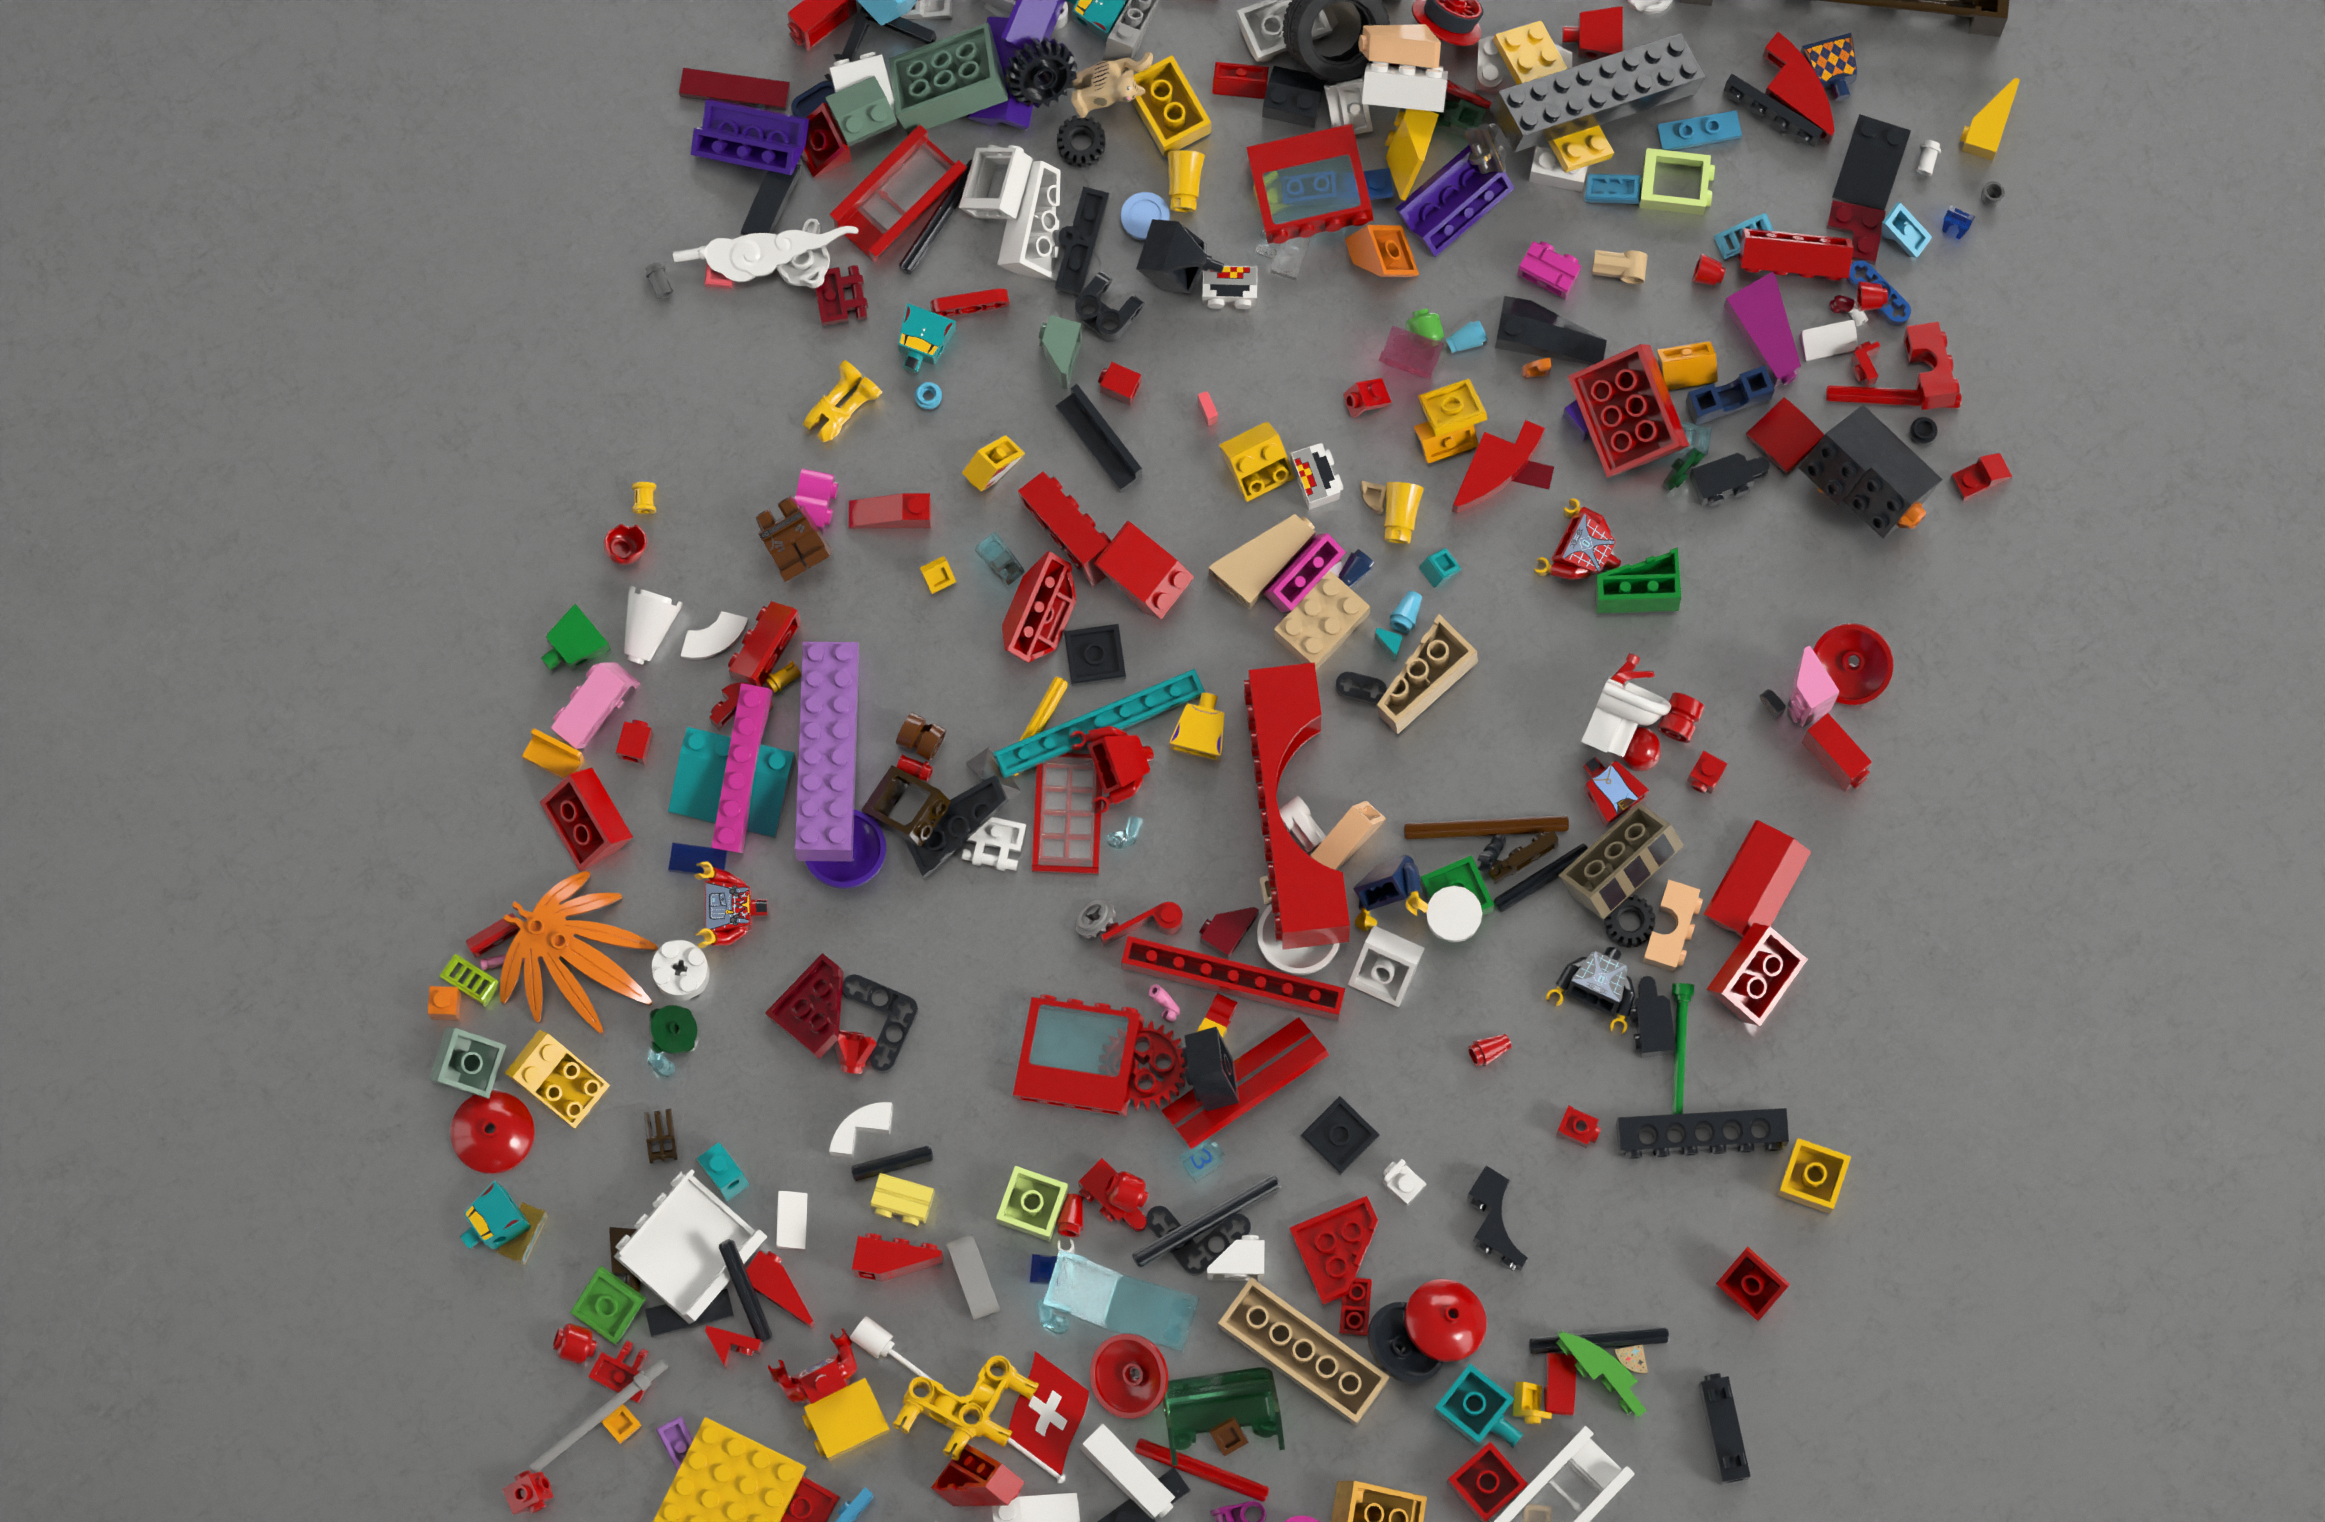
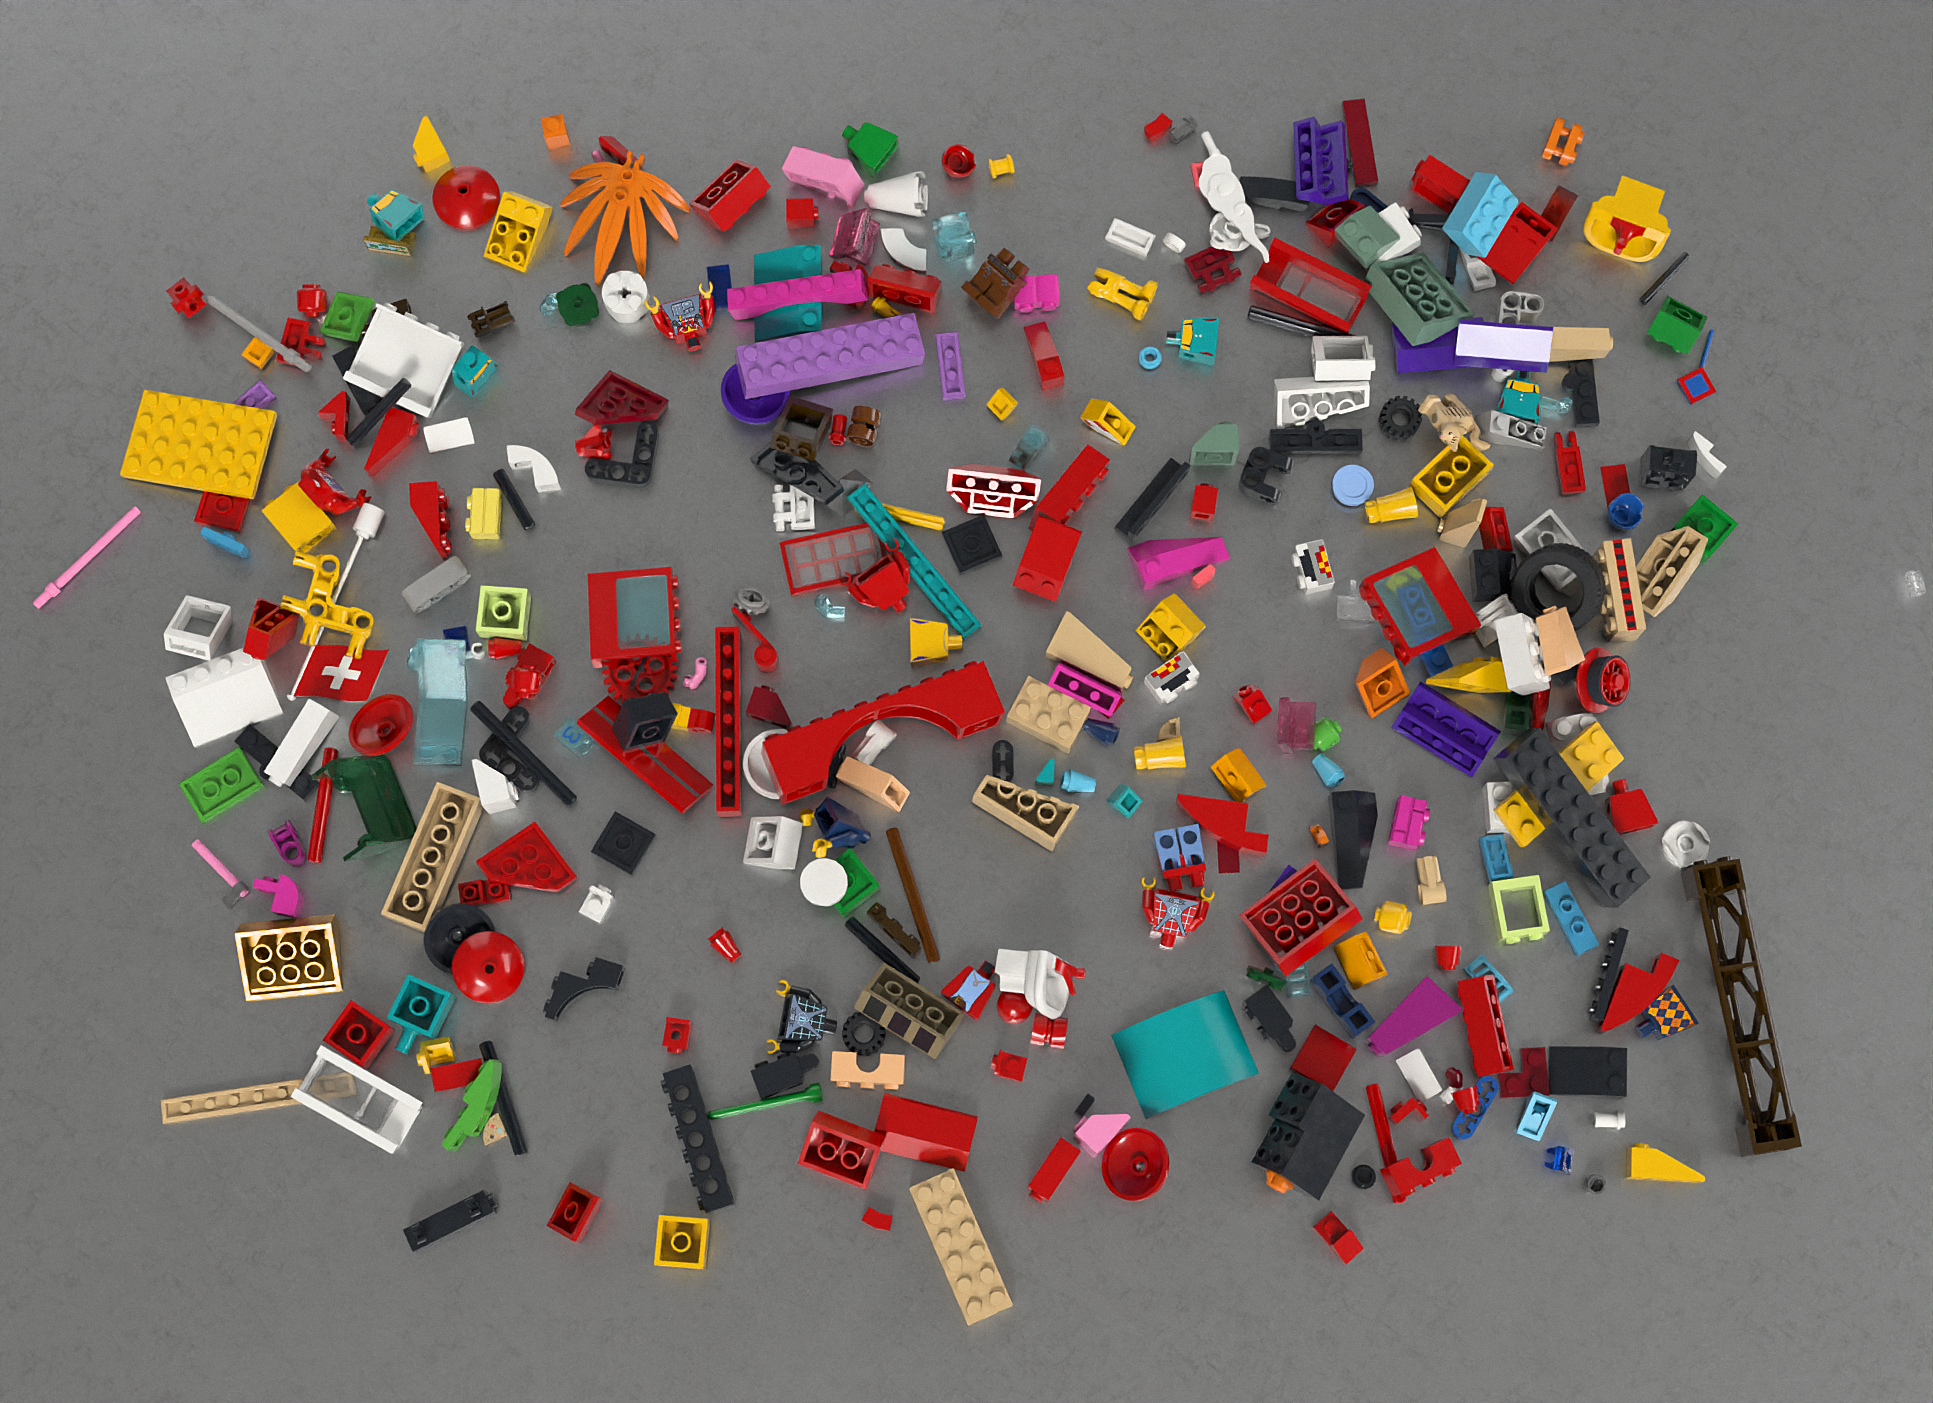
camera: 75 degrees right, 0 degrees up
sand green slope [429,1027,506,1098] -> none
lime slope [439,954,500,1007] -> none
light orange panel [522,728,584,779] -> none
red beam [930,288,1010,317] -> none
black gear [1005,37,1078,108] -> none
black piece [1136,219,1224,293] -> none
reddish brown plate [1210,1416,1249,1456] -> none
yellow tile [1418,379,1488,437] -> none
flat silver hips [1465,123,1507,174] -> none
black piece [1477,834,1506,872] -> none
green wedge [1595,547,1681,613] -> none
none -> yellow slope [412,115,450,173]
none -> clear pink bracket [829,208,880,266]
none -> red piece [862,1207,893,1231]
none -> tan brick [909,1168,1013,1326]
none -> clear light blue brick [932,211,977,263]
none -> medium lavender tile [935,331,965,401]
none -> white tile [1105,218,1156,257]
none -> teal sticker [1111,990,1259,1119]
none -> dark pink wedge [1127,537,1230,591]
none -> red piece [1144,113,1173,143]
none -> medium blue hips [1152,824,1206,892]
none -> white tile [1163,233,1186,253]
none -> yellow head [1375,901,1412,934]
none -> tan wedge [1437,498,1487,548]

